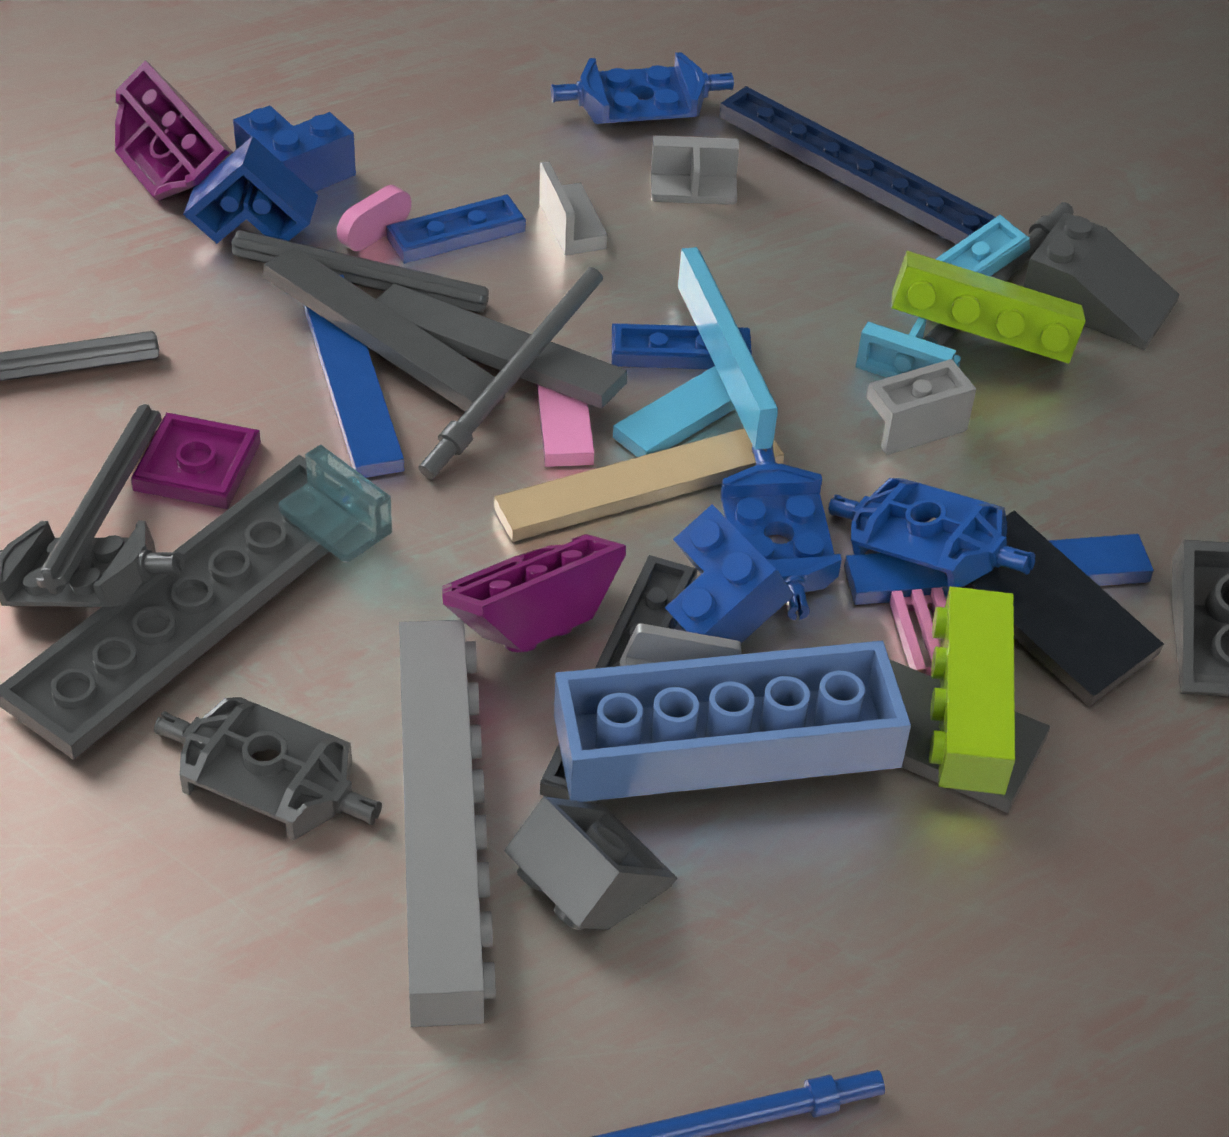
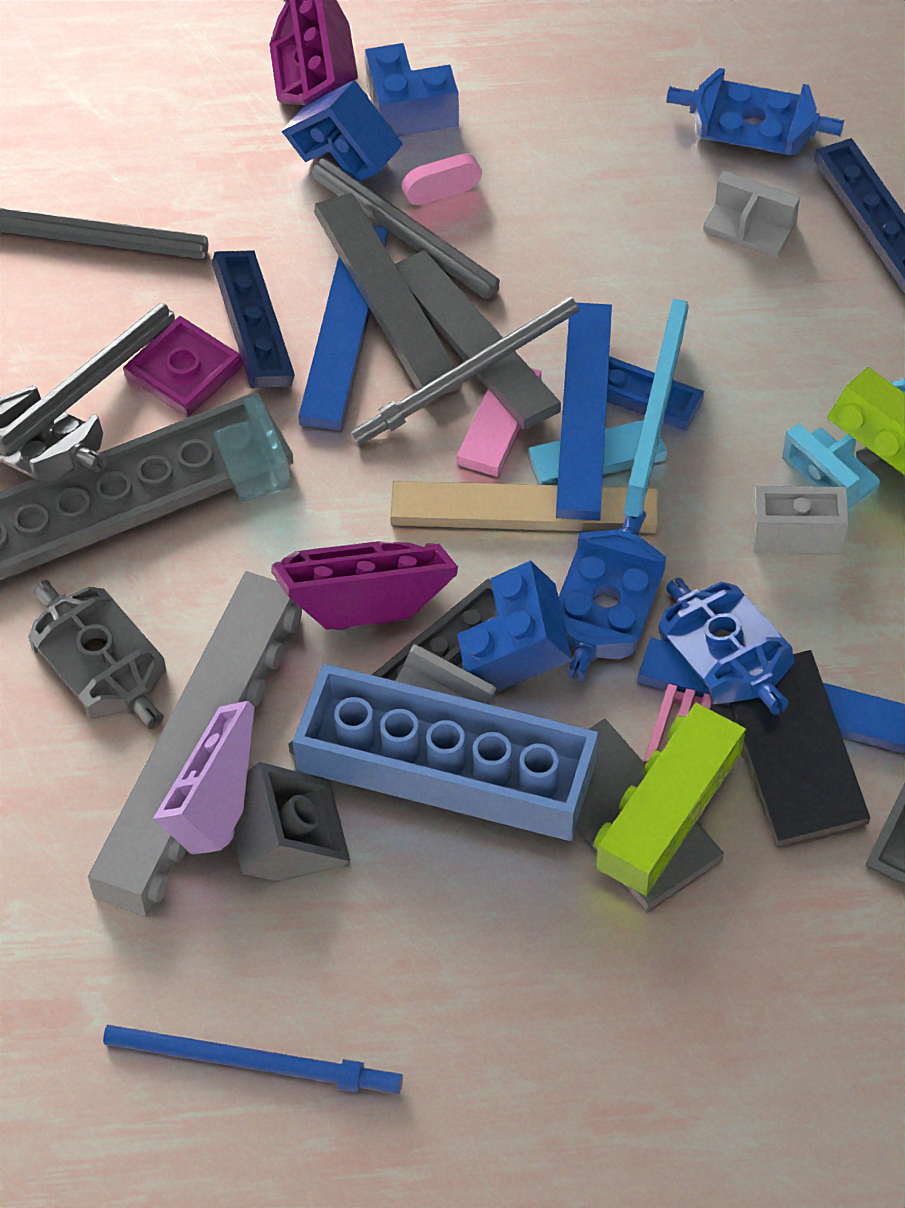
camera: 30 degrees right, 10 degrees up
blue tile [386,194,526,264] -> none
light grey panel [539,161,607,256] -> none
none -> lavender slope [153,701,255,855]
none -> dark blue plate [212,250,295,388]
none -> blue tile [556,303,612,521]

